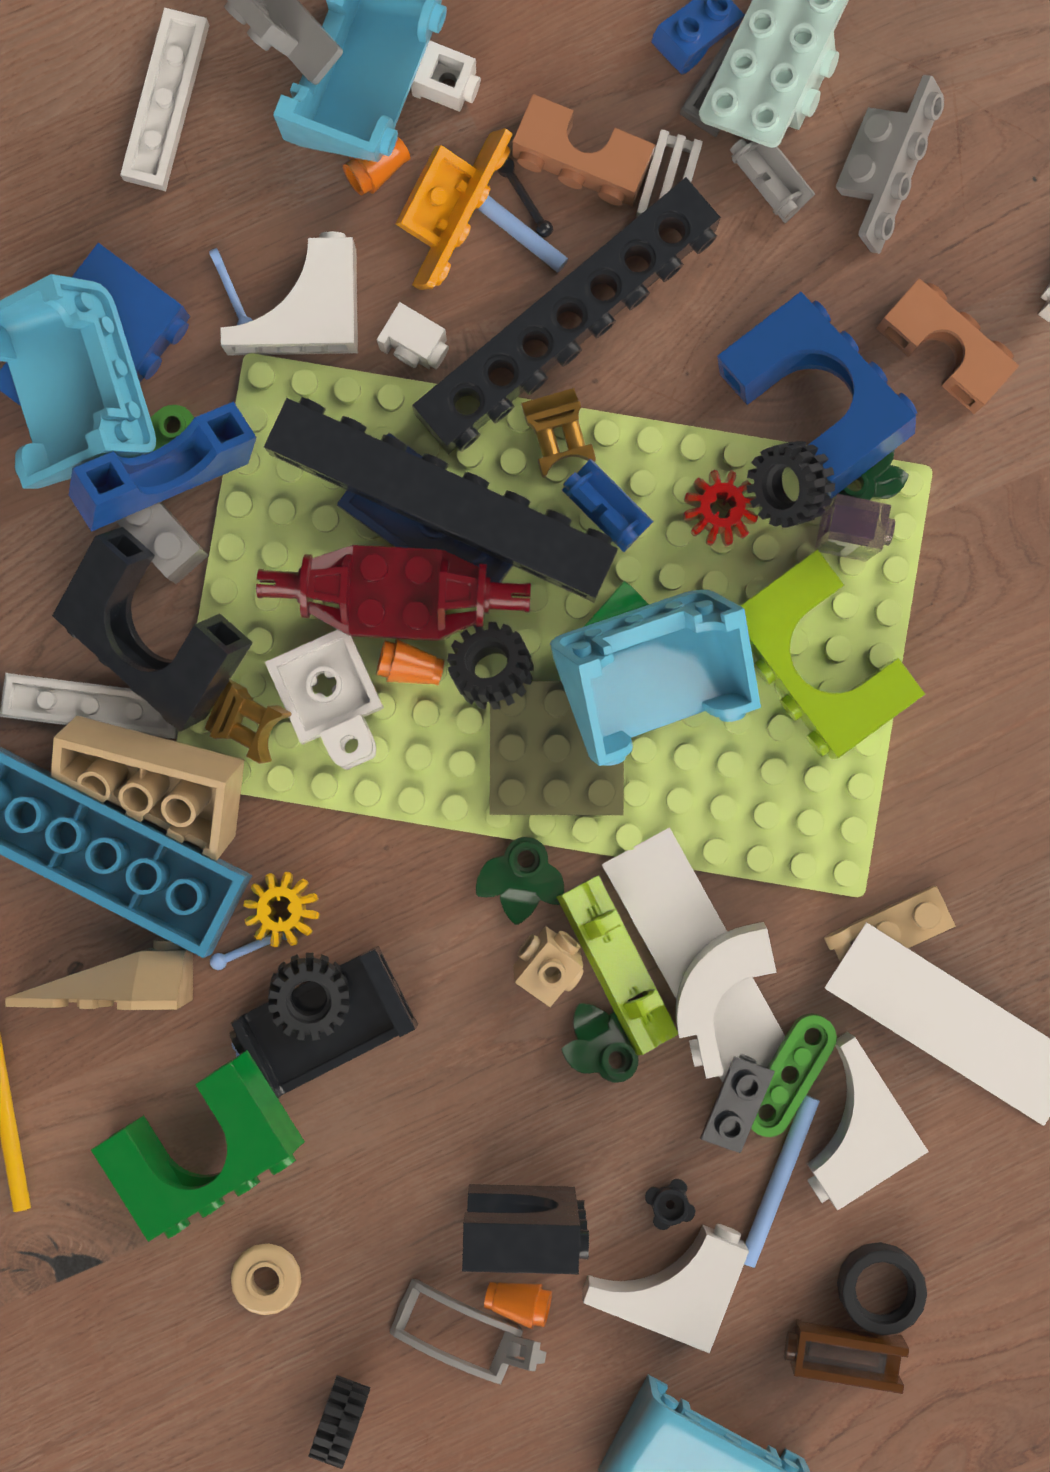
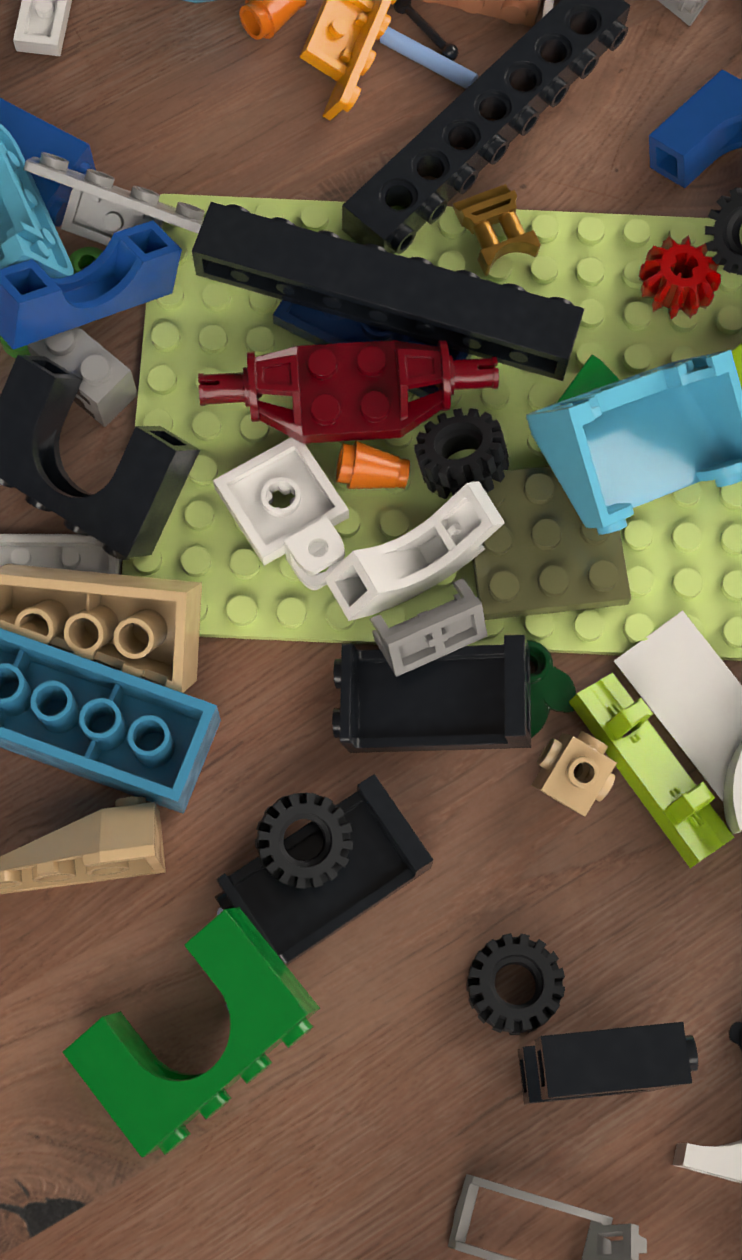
camera: 10 degrees left, 15 degrees down
pearl gold piece [205,679,292,764] -> none
light blue hinge [209,248,253,325] -> none
light blue hinge [210,929,297,970] -> none
white arch [221,231,358,356] -> none
tan piece [230,1243,302,1315] -> none
yellow gear [243,872,320,947] -> none
white brick [377,302,449,369] -> none
orange cone [484,1281,552,1330] -> none
dark green plate [561,1000,639,1083] -> none
blue hinge [562,459,654,552] -> none
none -> light grey bracket [23,152,205,246]
none -> white arch [324,481,505,621]
none -> black panel [332,635,531,753]
none -> light grey hinge [370,578,488,677]
none -> black tyre [467,933,565,1035]

